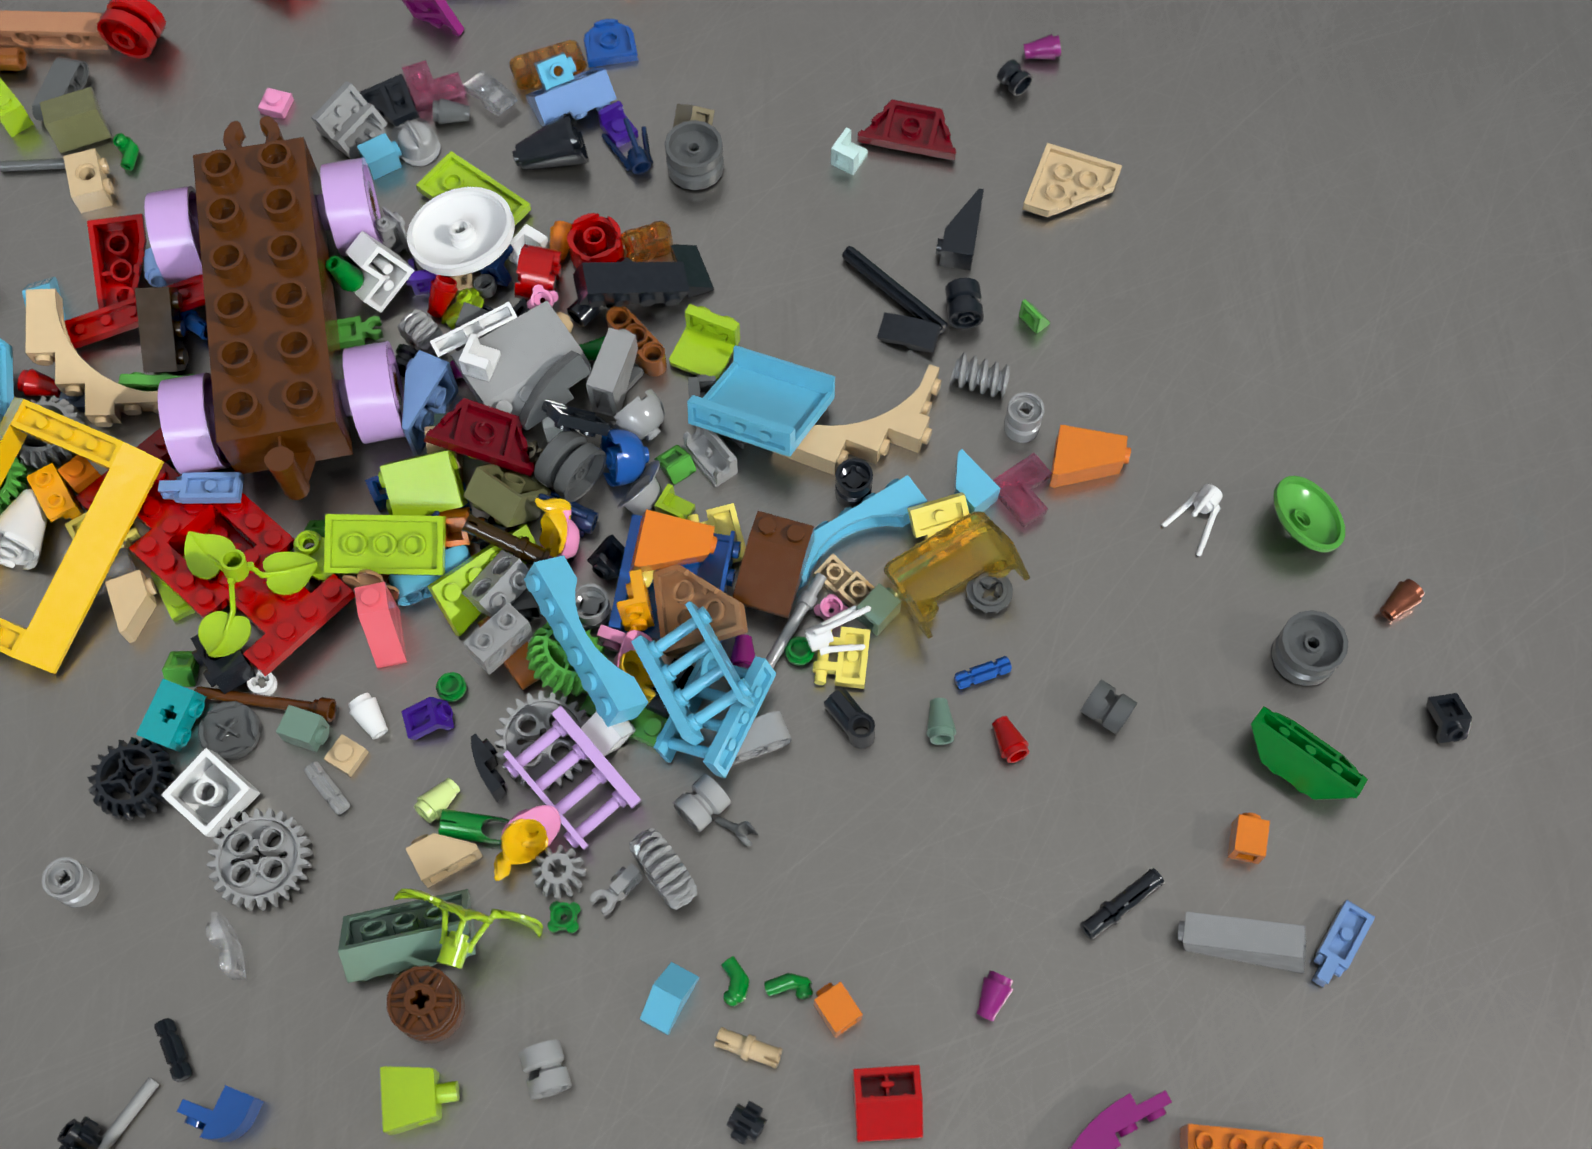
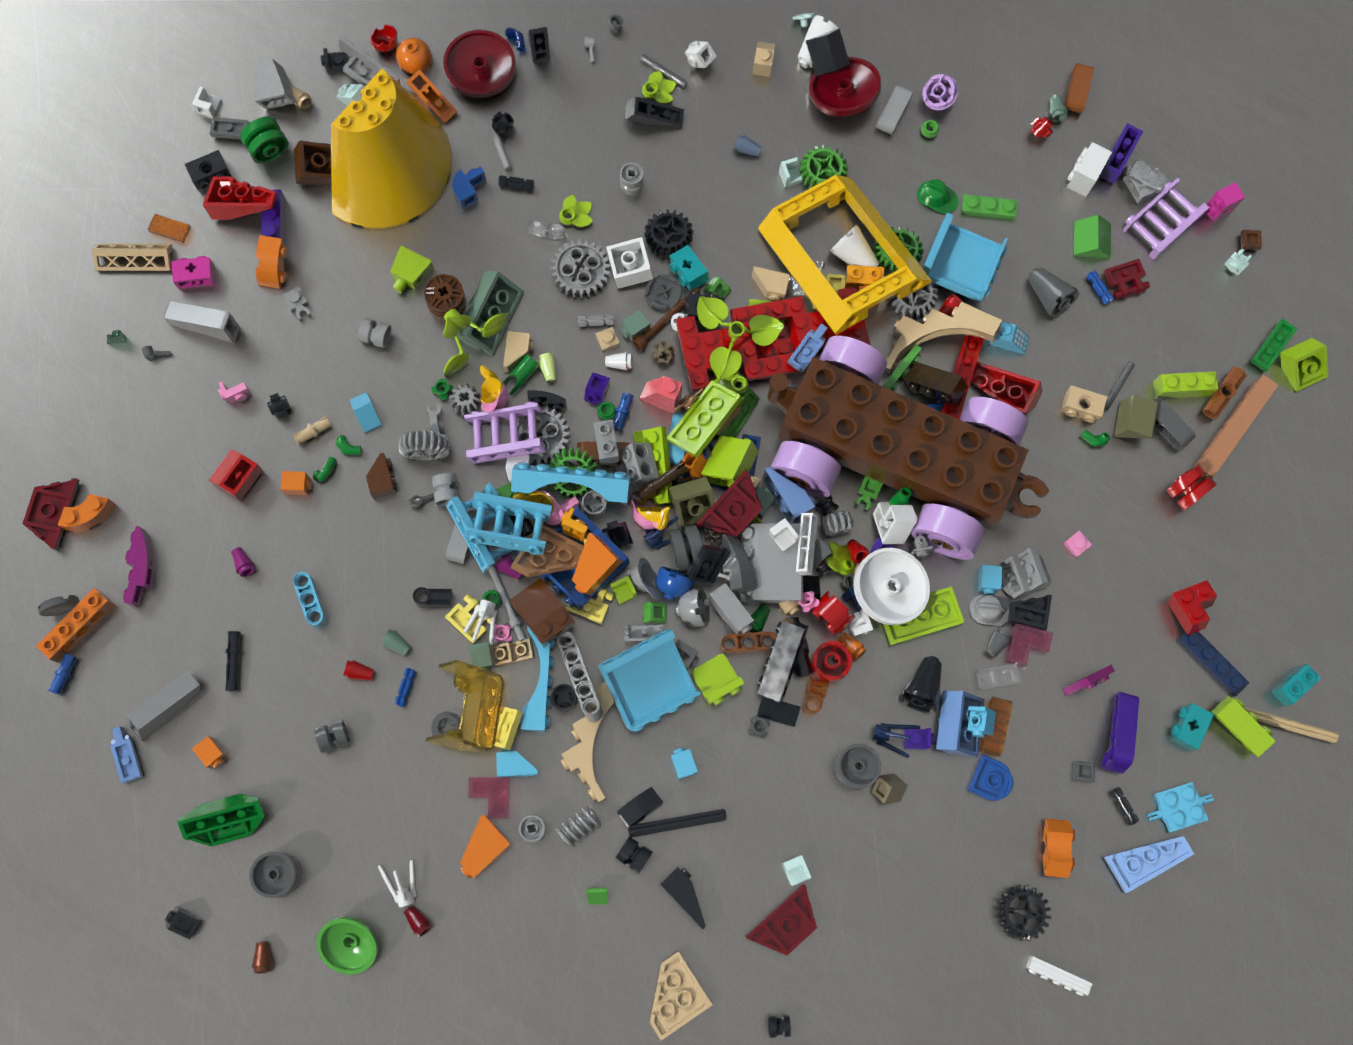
camera: 120 degrees right, 10 degrees up
none -> blue pin [48,654,78,695]
none -> medium azure beam [293,572,327,628]
none -> reddish brown slope [366,453,398,499]
none -> dark red cone [404,905,432,937]
none -> light grey beam [557,631,603,722]
none -> lime plate [559,195,593,227]
none -> blue pin [613,392,634,432]
none -> dark tan gear [653,340,676,364]
none -> medium azure brick [671,747,698,780]
none -> dark grey plate [749,716,770,738]

